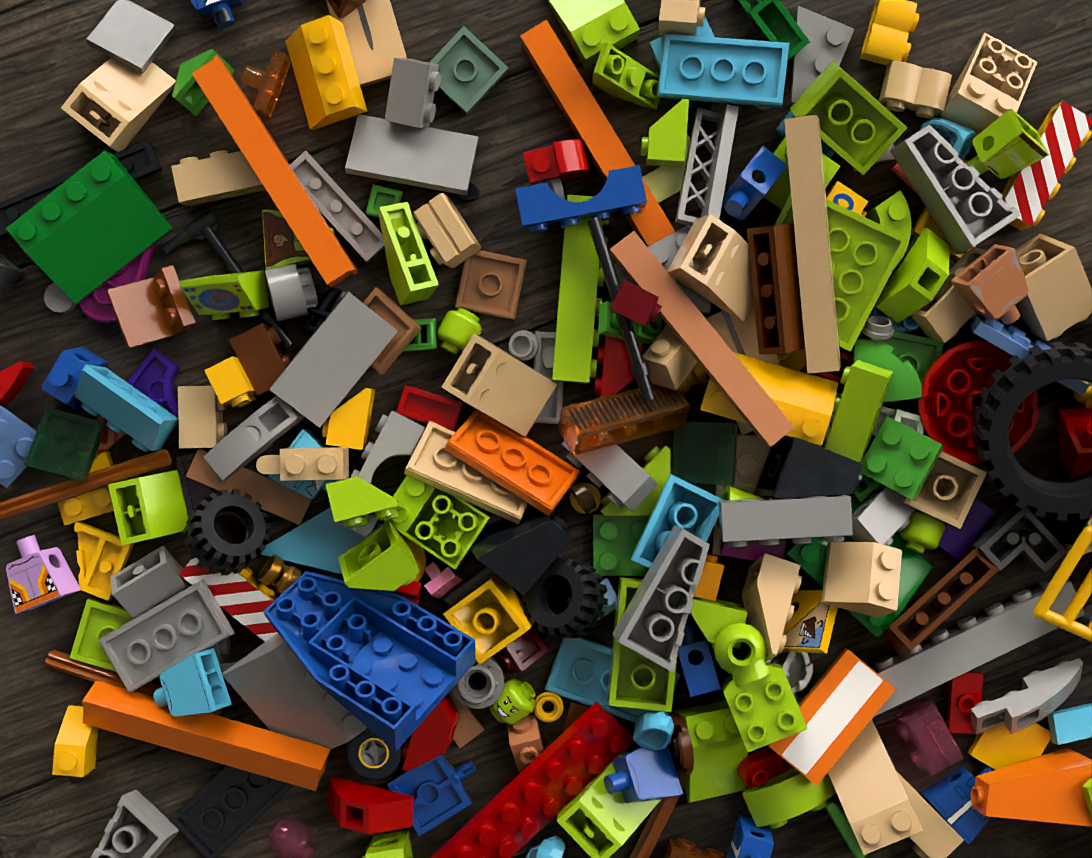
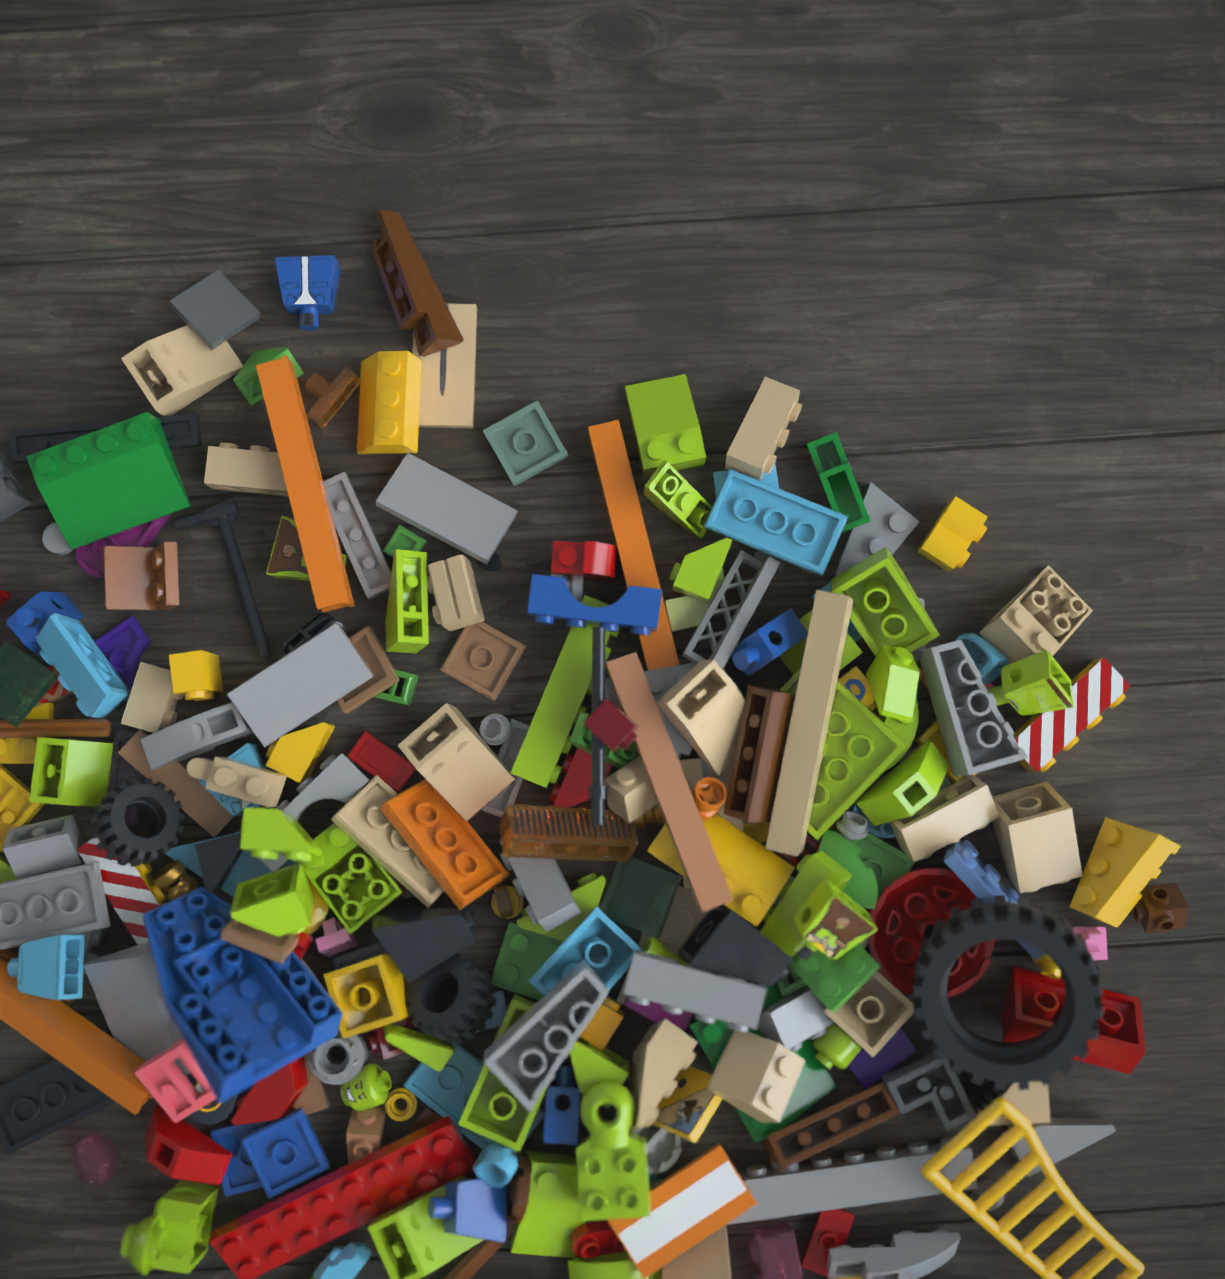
camera: 15 degrees right, 5 degrees down
lime slope [179,271,269,320] -> none
reddish brown brick [229,323,292,396] -> none
light grey piece [264,263,318,322] -> none
light grey brick [385,58,441,128] -> none
lime head [436,307,482,355] -> none
tan brick [879,61,952,119] -> none
nougat torso [950,244,1029,324] -> none
none -> coral plate [134,1037,216,1123]
none -> black slope [195,832,244,893]
none -> medium nougat tile [221,919,299,964]
none -> blue tile [240,1106,331,1198]
none -> lime slope [383,1024,455,1072]
none -> orange wheel [691,777,727,821]
none -> torso [792,877,877,961]
none -> lime slope [866,644,920,722]

